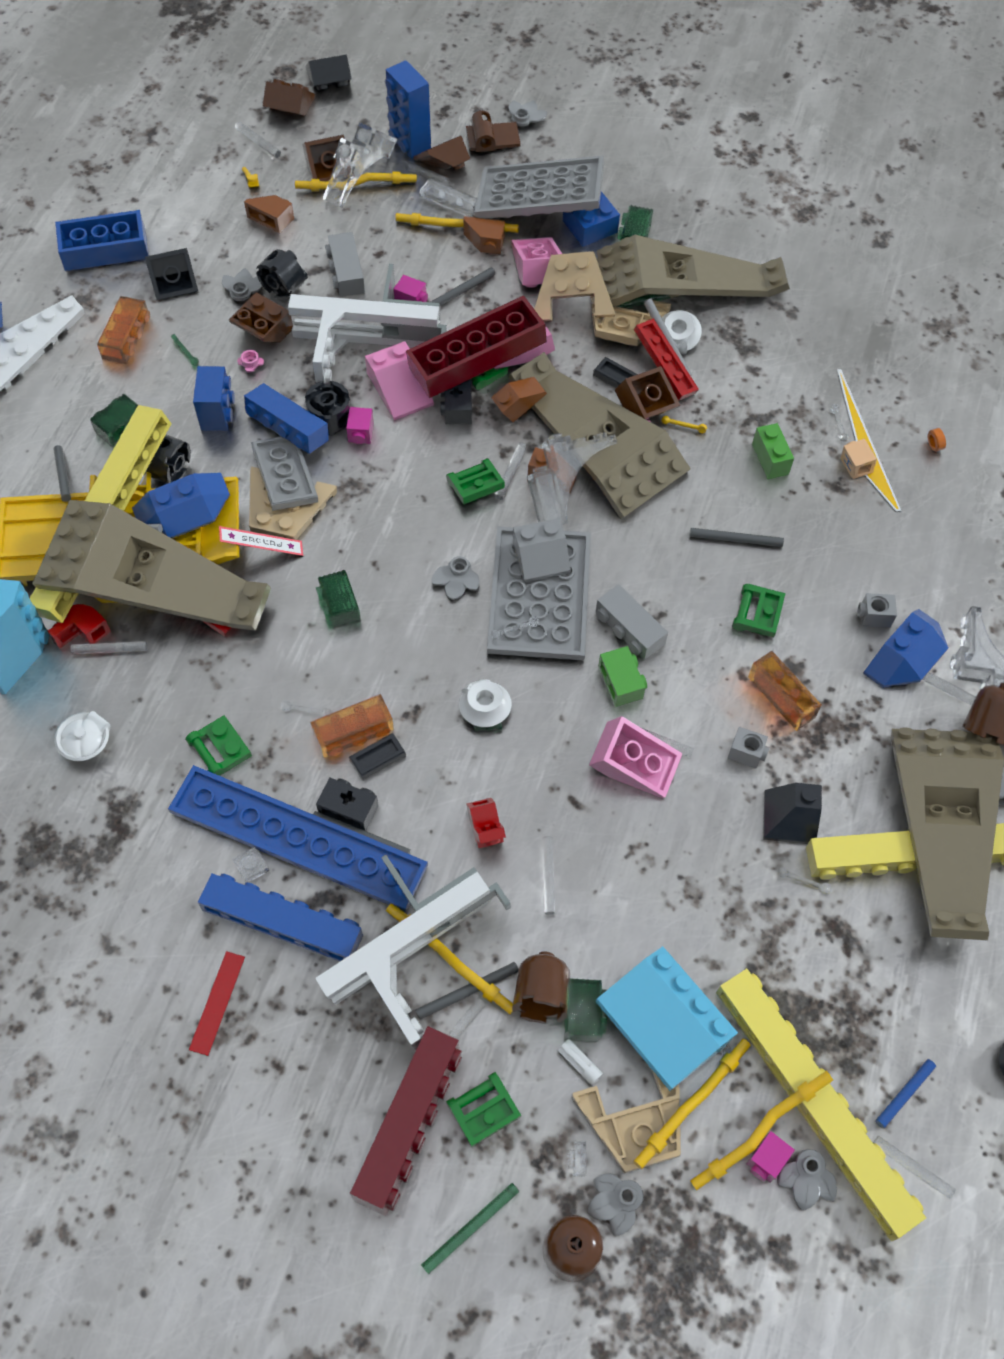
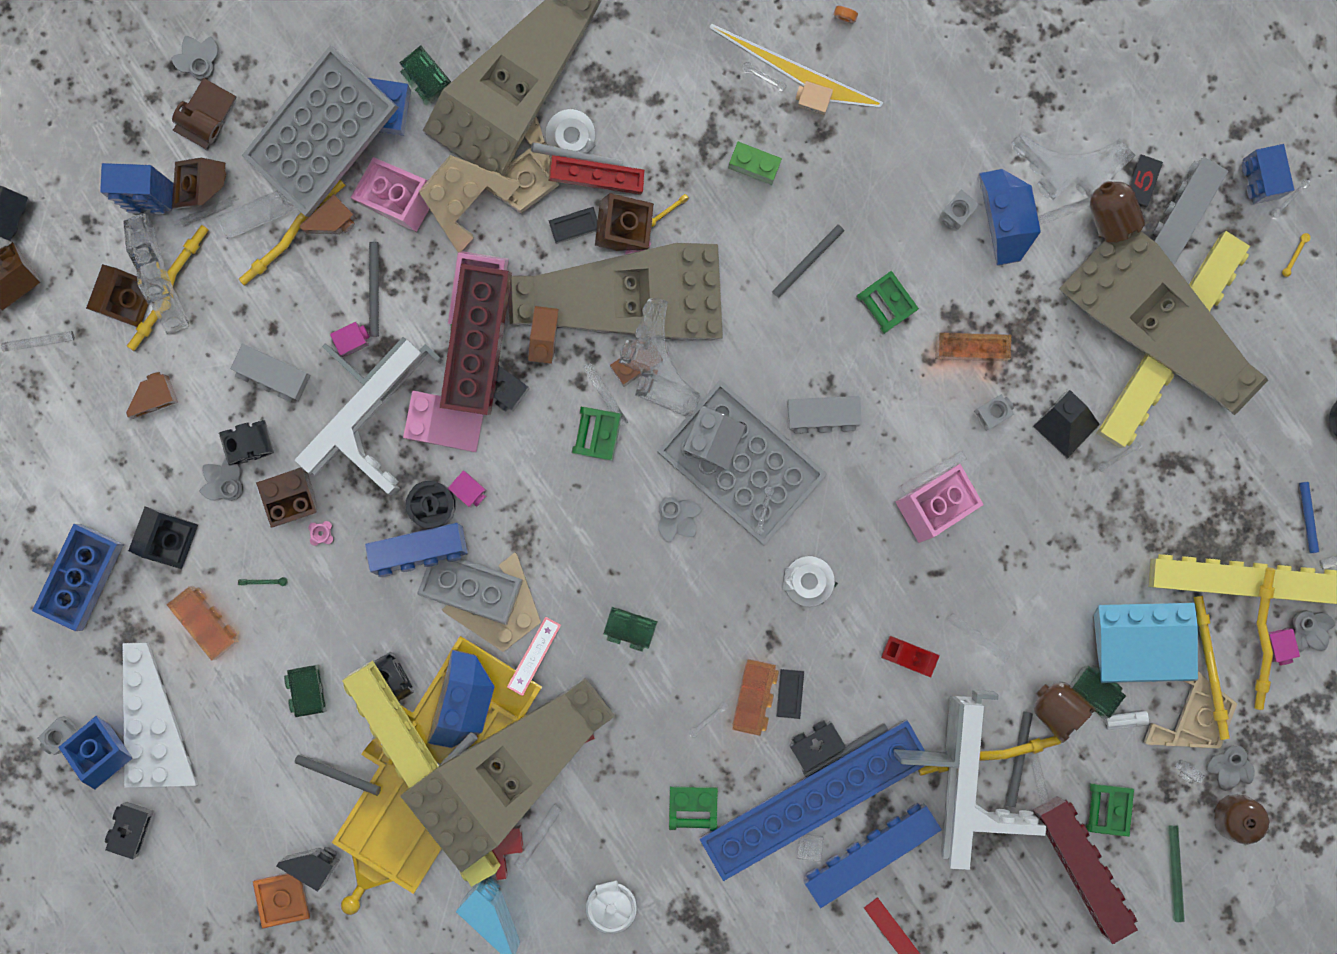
camera: 55 degrees left, 25 degrees up
blue brick [193,366,235,431] -> none
yellow hand [242,167,259,188] -> none
bright green brick [598,646,647,707] -> none

